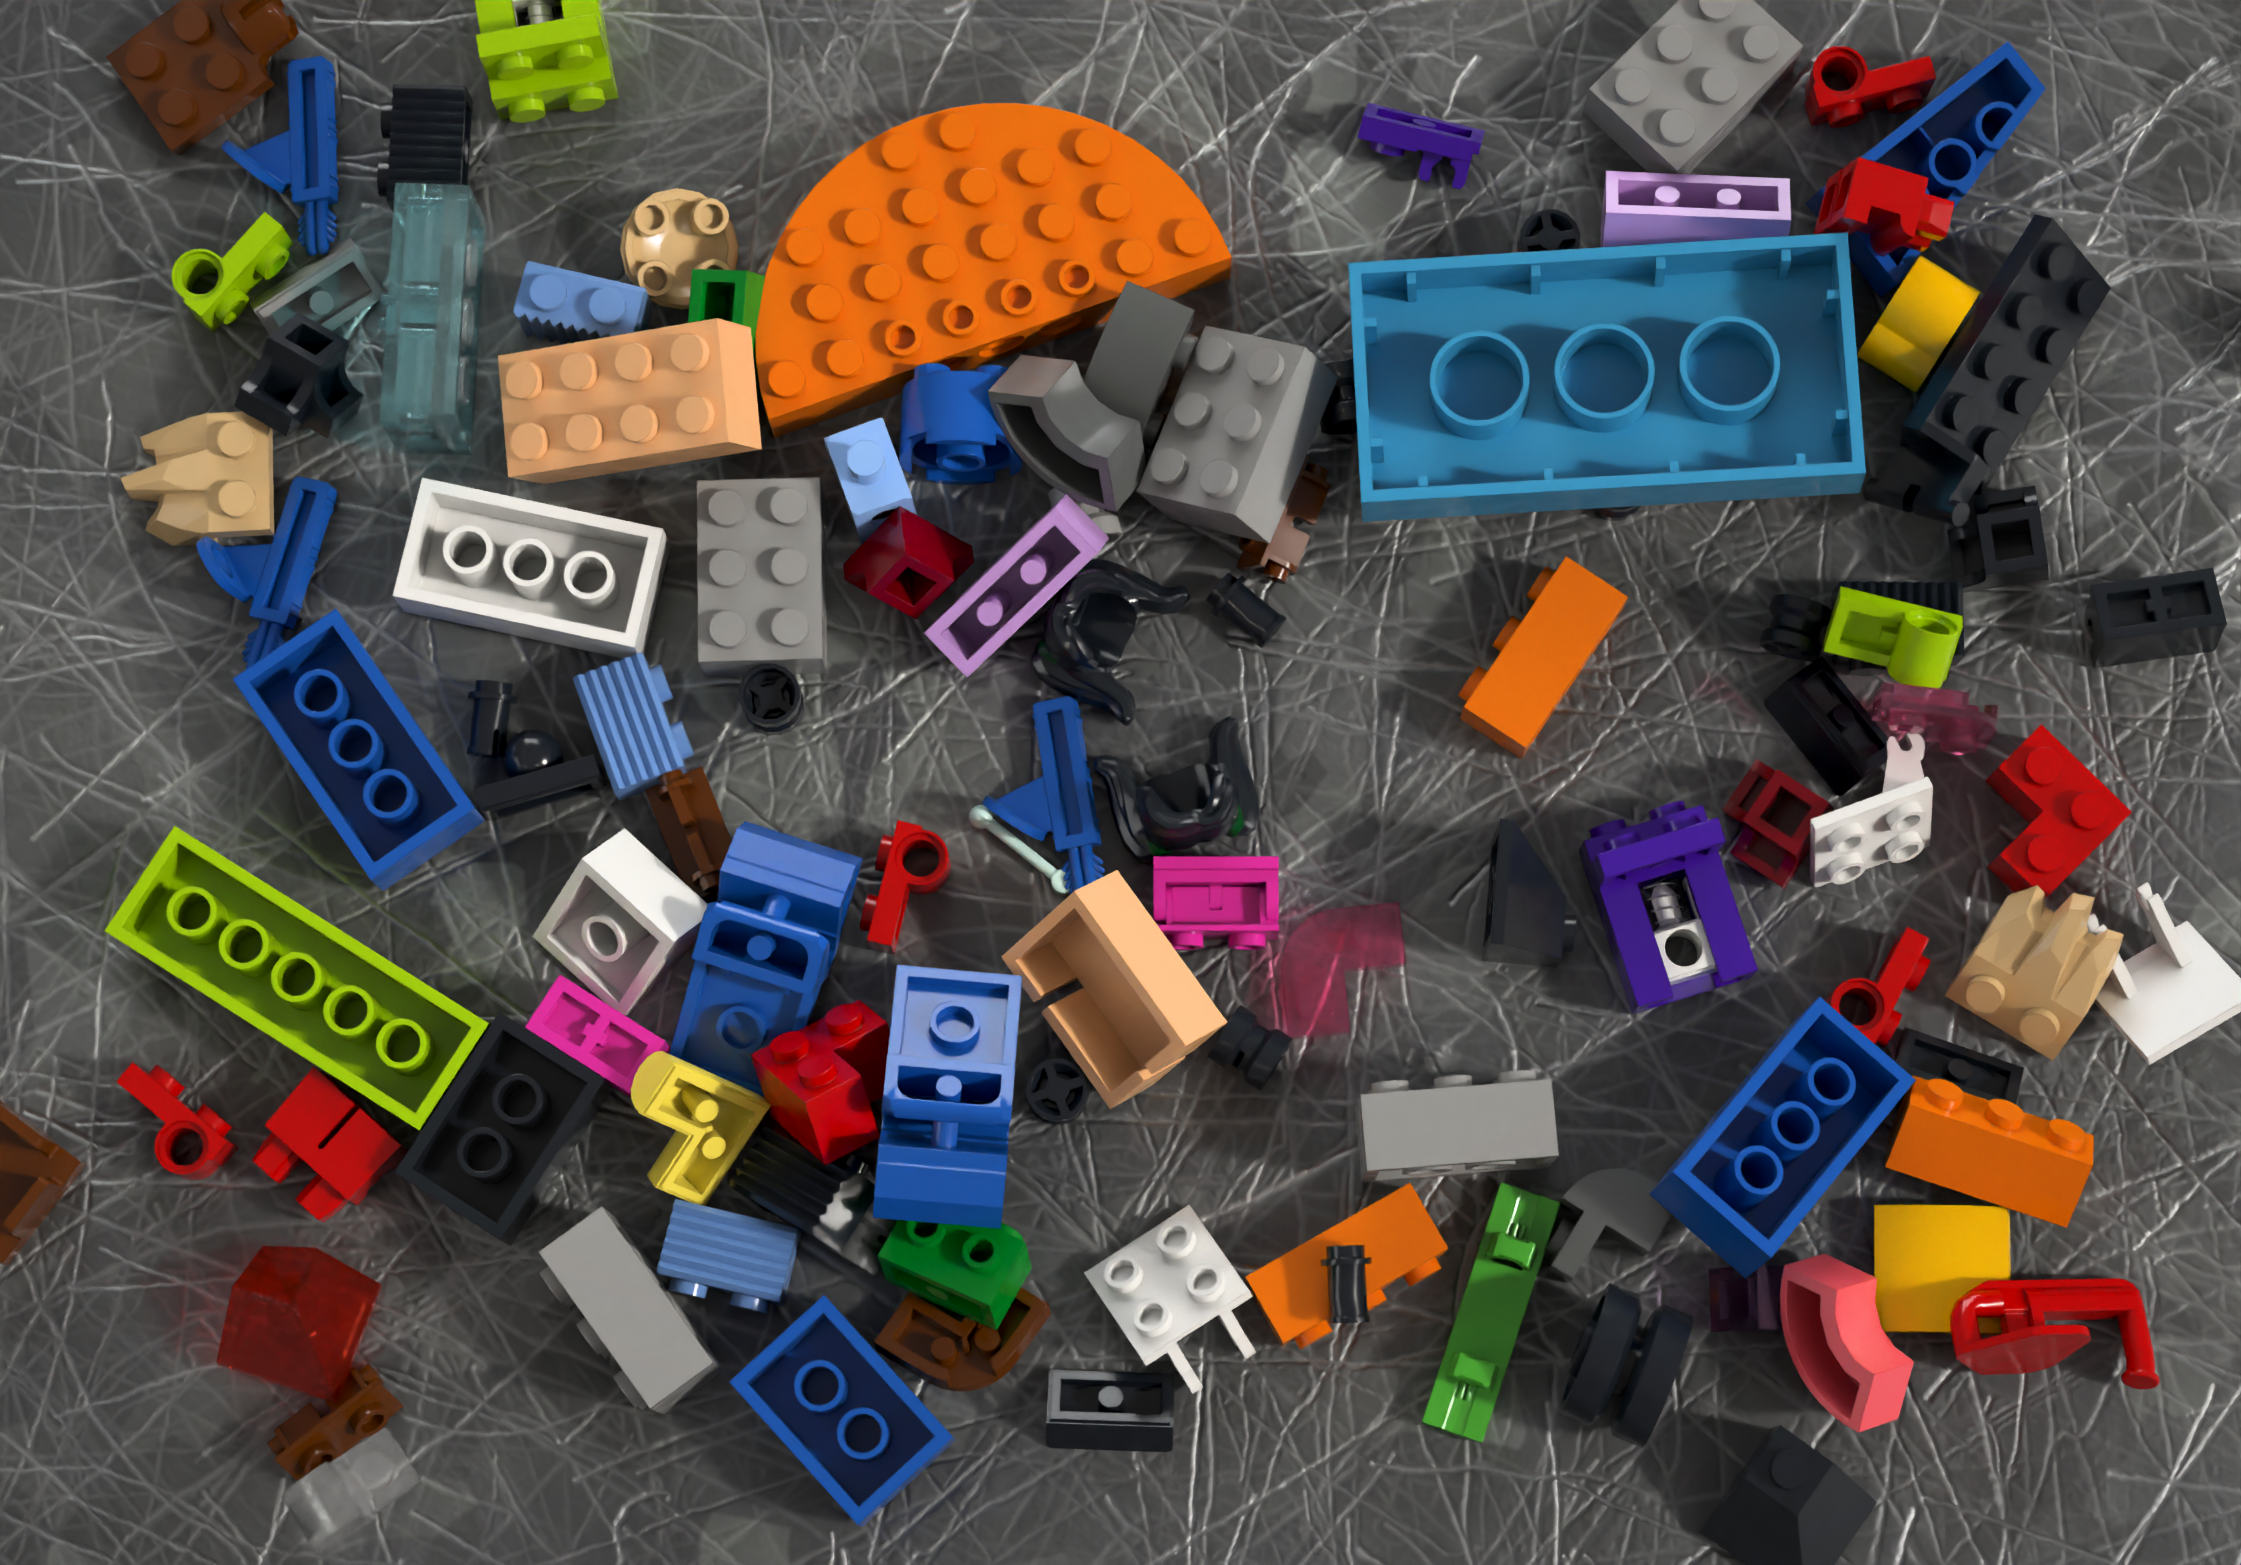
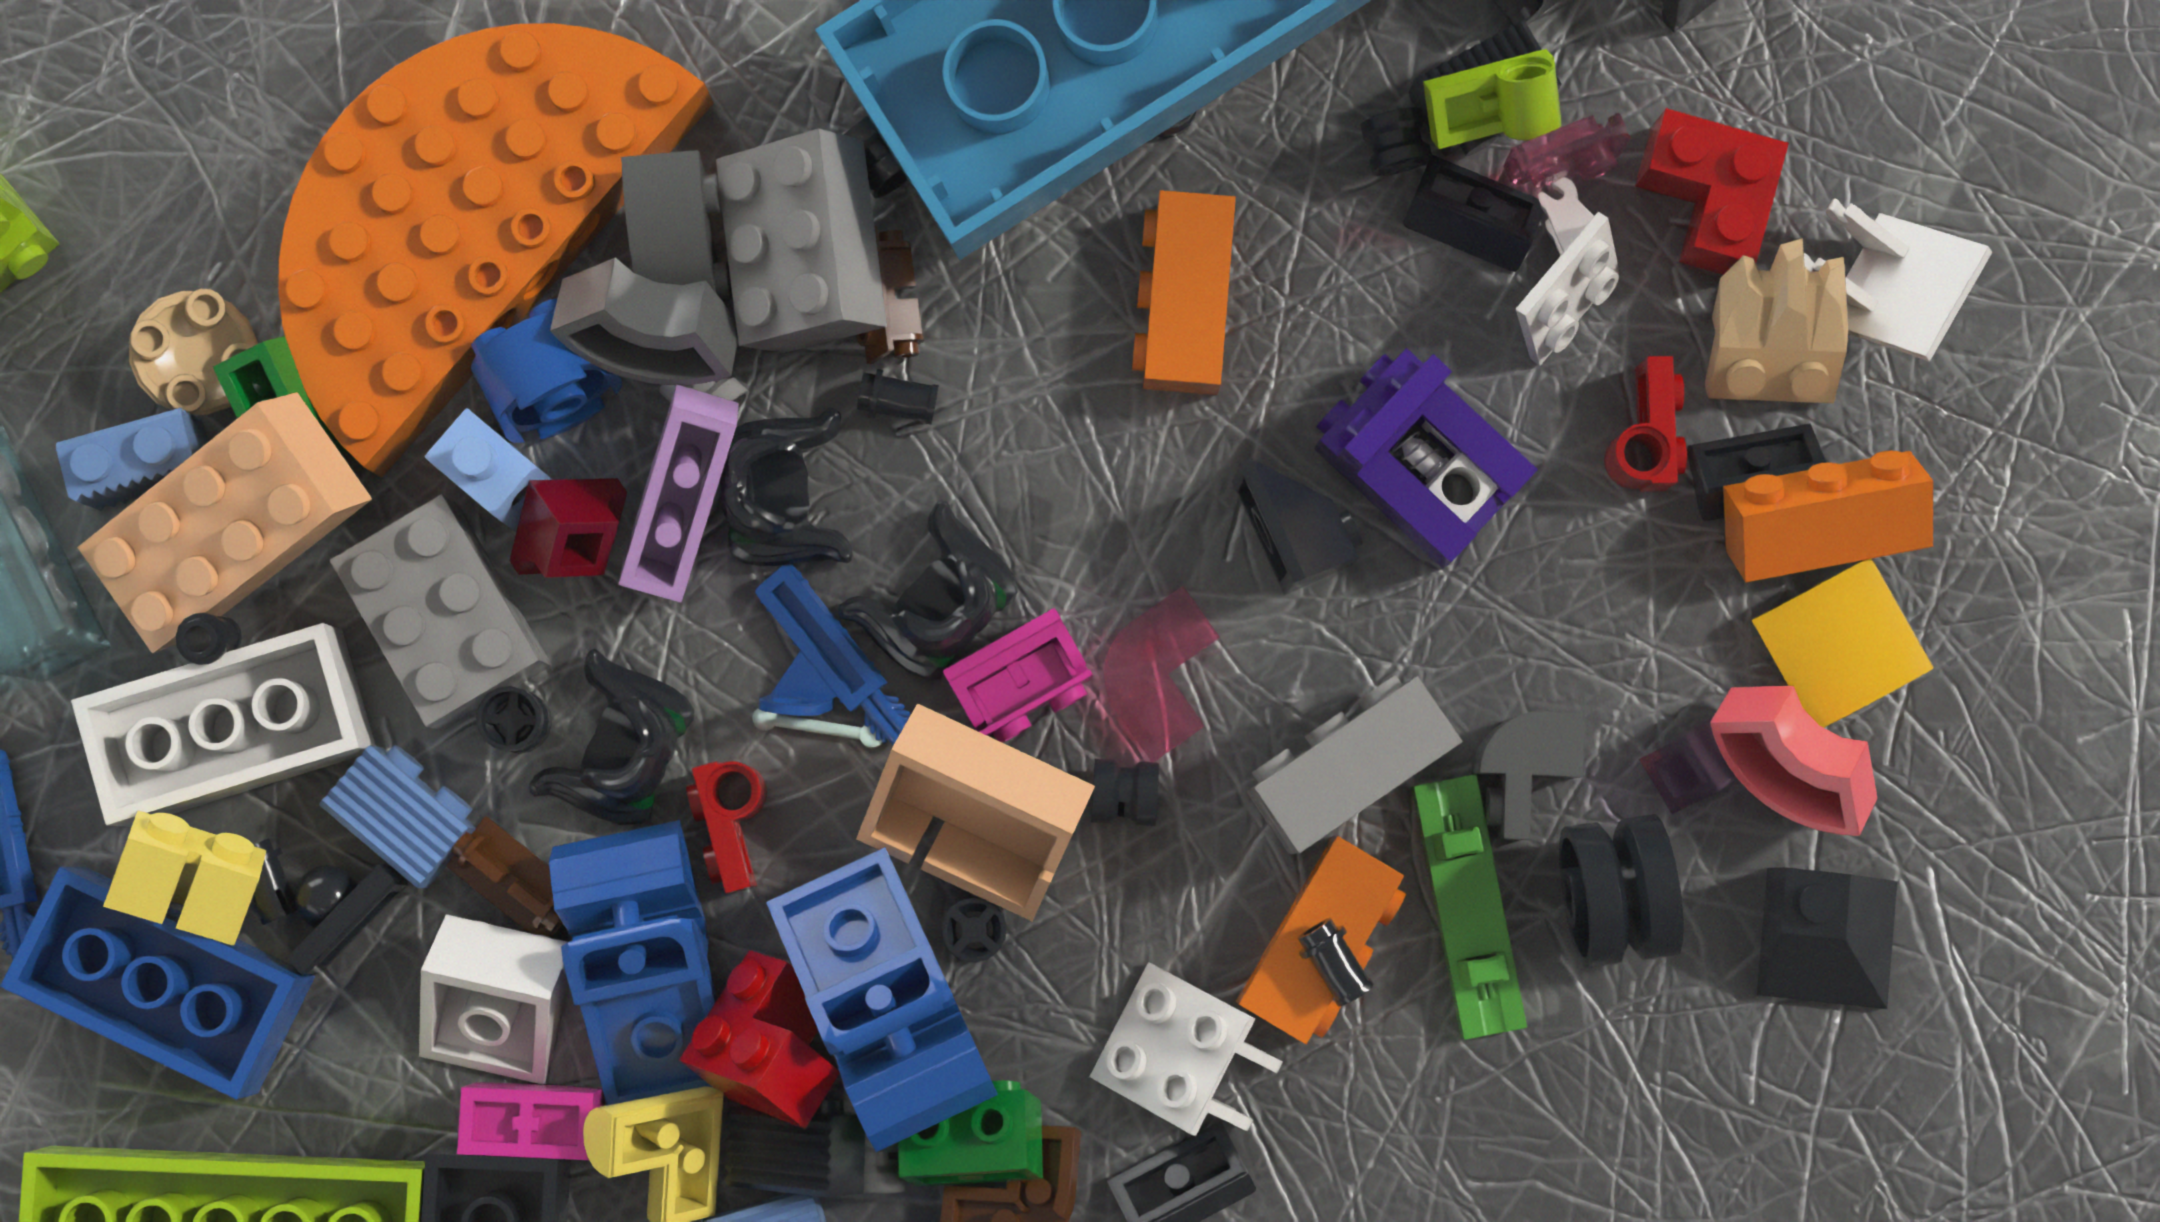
camera: 35 degrees left, 5 degrees up
blue brick [1649,996,1916,1279] -> none
dark red brick [1722,759,1834,889] -> none
red piece [1950,1278,2160,1390] -> none
none -> light yellow piece [103,810,267,946]
none -> black pin [176,613,242,665]
none -> black hair [529,649,694,825]

